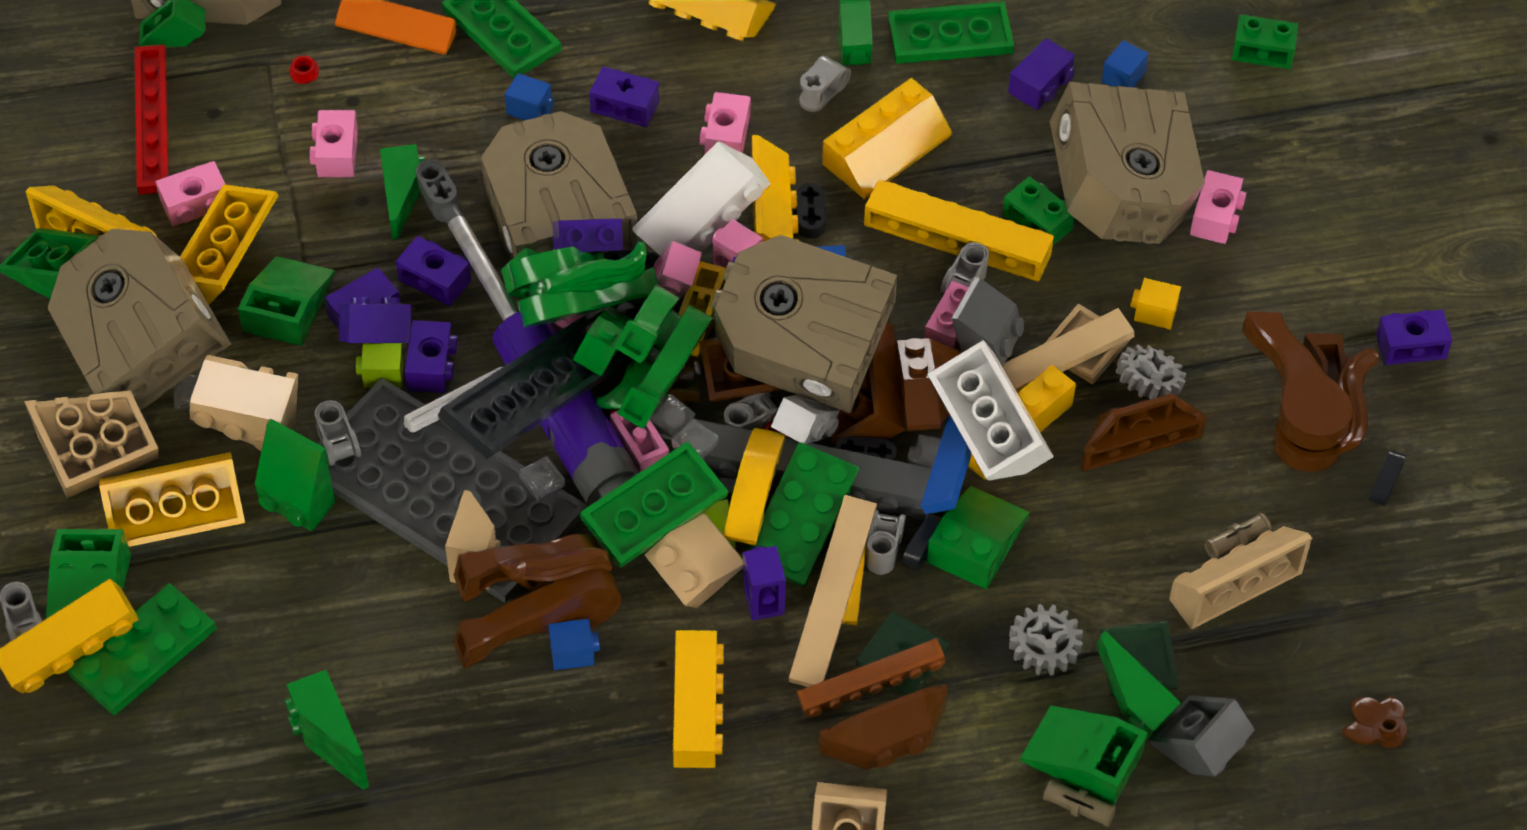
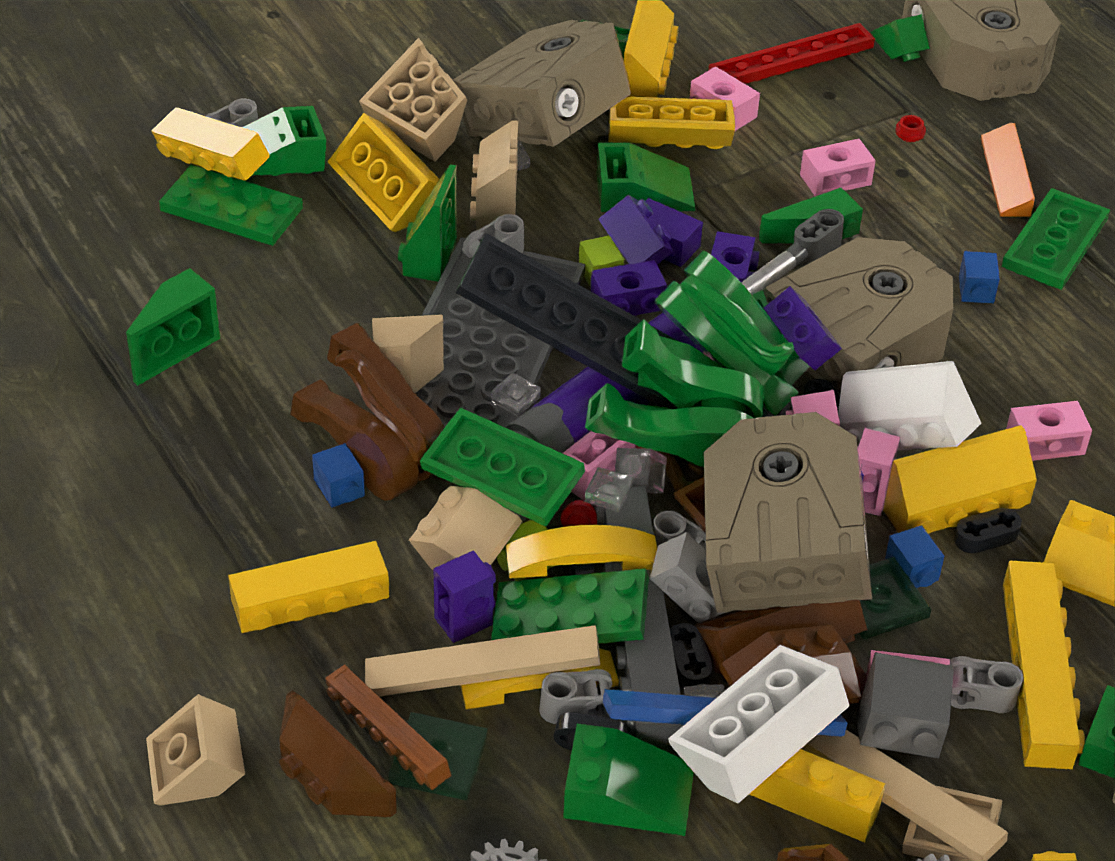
camera: 70 degrees right, 10 degrees down
dark purple brick [589,66,659,128] -> none

